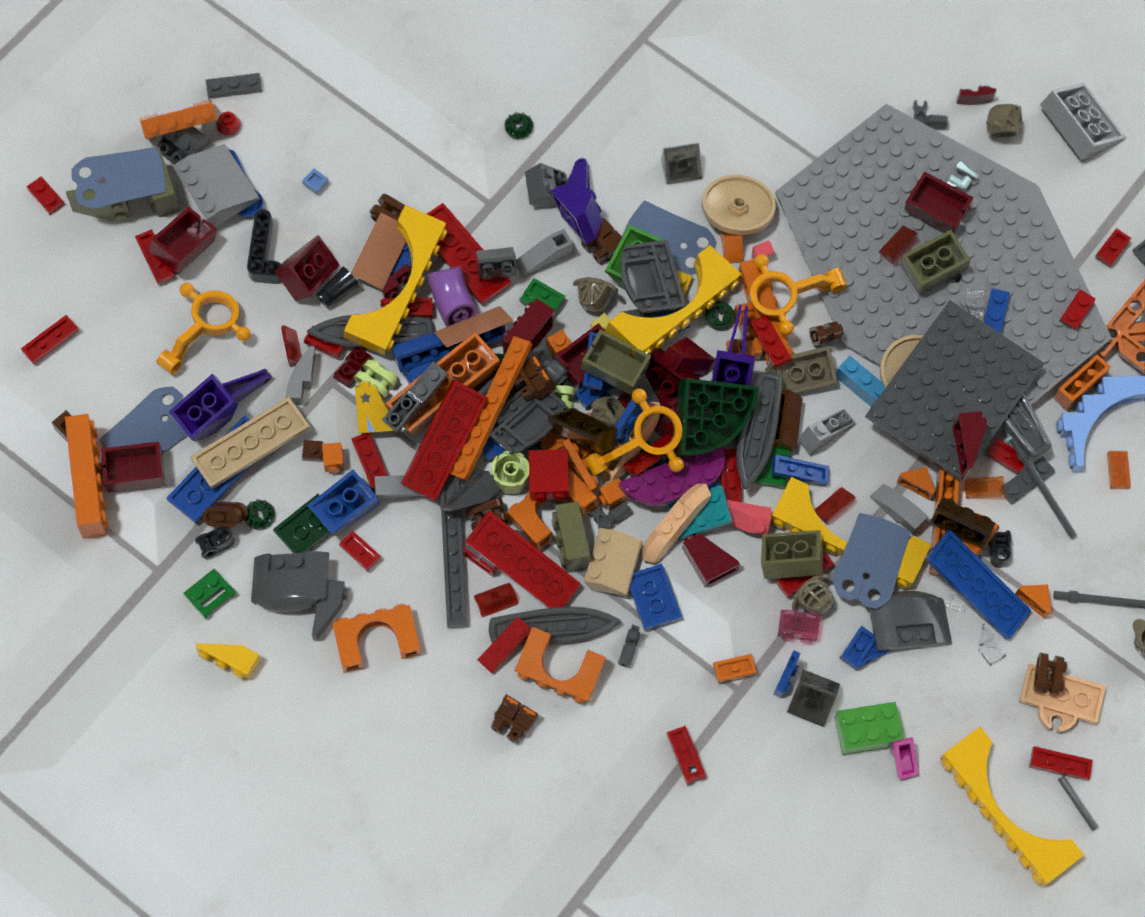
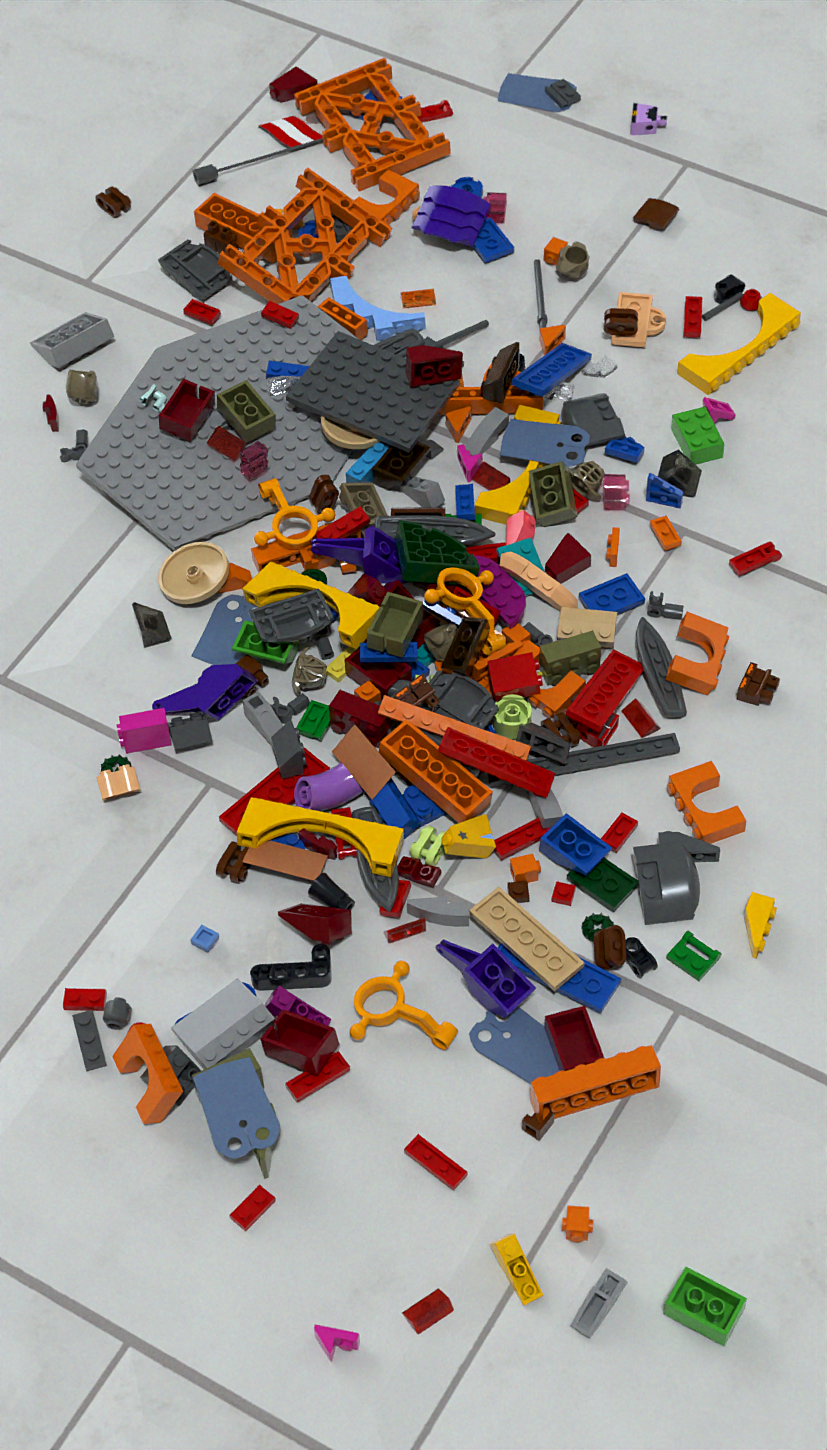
camera: 90 degrees left, 15 degrees down
dark grey slope [382,361,449,433] -> none
red plate [477,616,531,673] -> none
coral slope [751,240,774,259] -> none
none -> red plate [63,988,107,1011]
none -> light nougat brick [96,764,141,801]
none -> dark grey head [103,997,132,1030]
none -> dark pink brick [116,708,171,754]
none -> clear pink brick [240,441,268,481]
none -> magenta slope [264,986,331,1026]
none -> dark grey bar [270,693,310,724]
none -> dark brown slope [372,442,431,489]
none -> dark grey slope [420,439,444,460]
none -> dark pink slope [457,444,483,483]
none -> red plate [551,881,576,906]
none -> orange plate [606,527,620,567]
none -> black piece [714,274,745,304]
none -> red cone [740,289,762,311]

